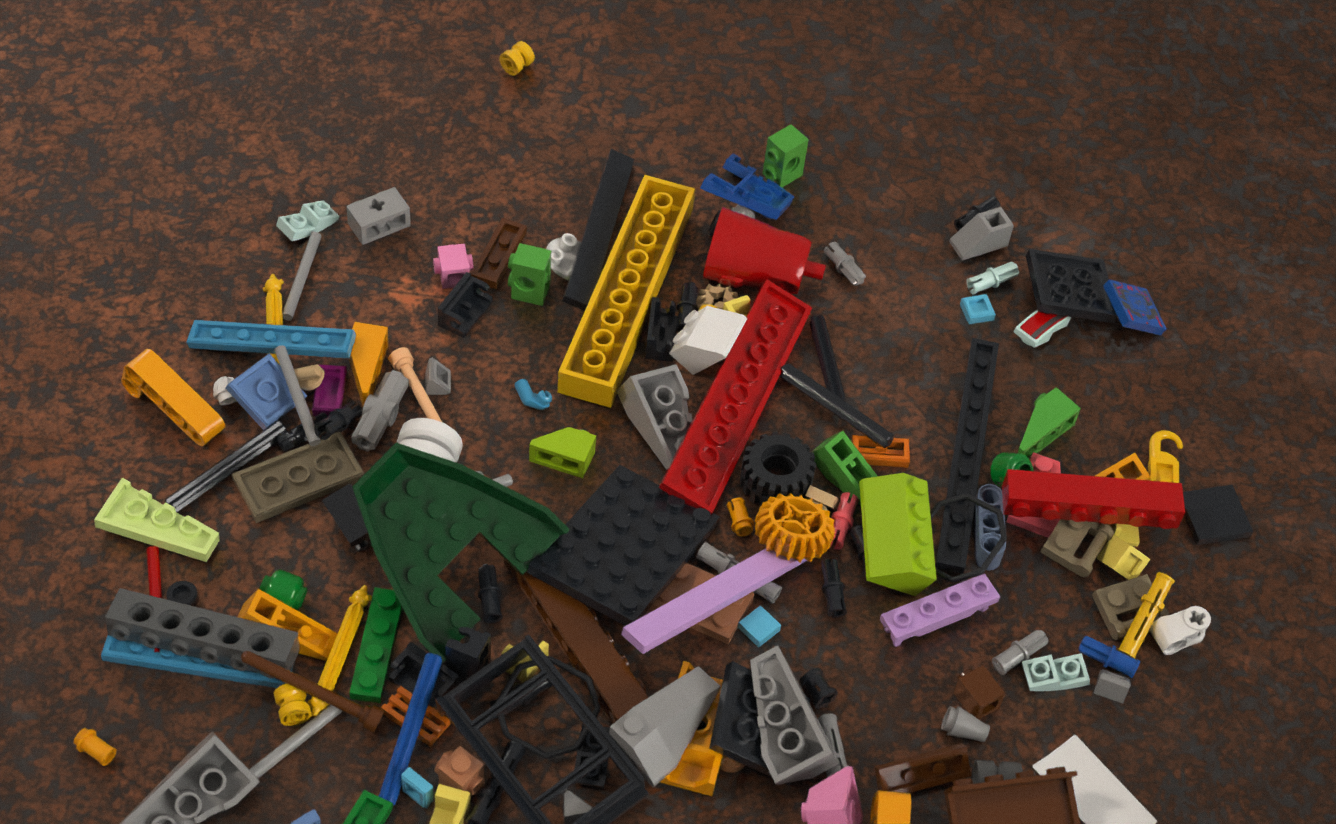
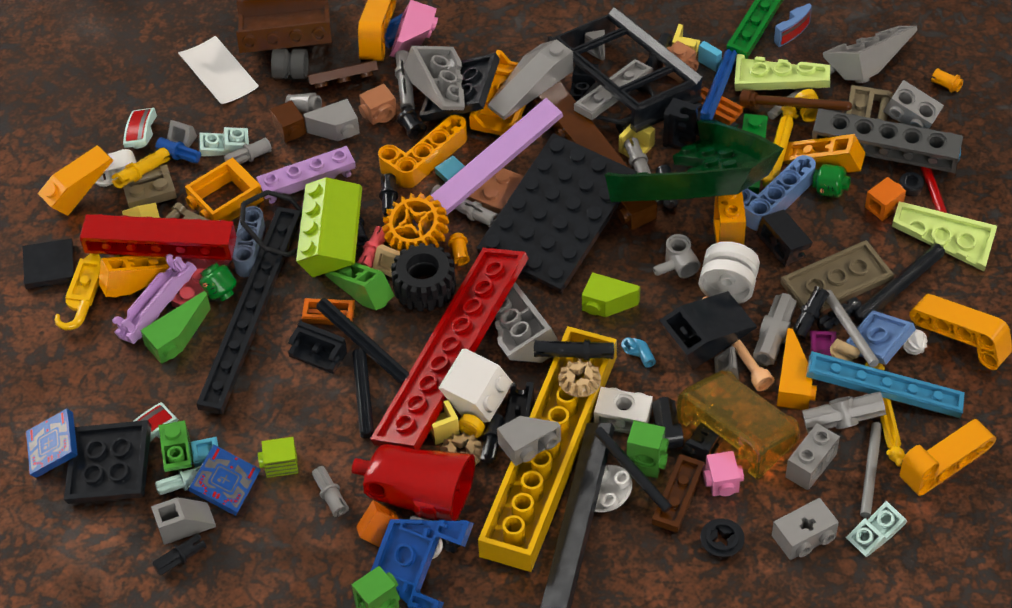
camera: 170 degrees left, 0 degrees up
none -> light orange slope [37,145,114,216]
none -> lavender piece [112,254,197,344]
none -> slope [123,108,157,149]
none -> bright green slope [158,420,193,472]
none -> light orange window [185,157,264,221]
none -> blue tile [188,444,261,516]
none -> lime brick [258,437,299,478]
none -> black hinge [288,321,347,374]
none -> light grey slope [303,99,360,141]
none -> orange panel [356,500,399,547]
none -> nougat brick [358,84,397,125]
none -> light orange beam [378,115,467,188]
none -> light grey slope [497,416,561,466]
none -> black pin [534,340,614,361]
none -> tan gear [558,358,601,397]
none -> light grey tile [574,59,653,120]
none -> white brick [594,387,653,434]
none -> black bar [594,427,672,513]
none -> light grey pin [624,137,659,202]
none -> black piece [652,397,684,448]
none -> black slope [659,291,757,370]
none -> clear yellow windscreen [677,370,800,480]
none -> black gear [700,518,745,560]
none -> yellowish green wing [734,54,831,91]
none -> medium blue beam [742,155,816,231]
none -> light grey brick [785,423,840,491]
none -> light grey piece [802,391,886,434]
none -> dark tan plate [846,85,893,121]
none -> orange brick [865,177,906,221]
none -> light grey brick [883,80,944,128]
none -> light orange beam [899,419,996,496]

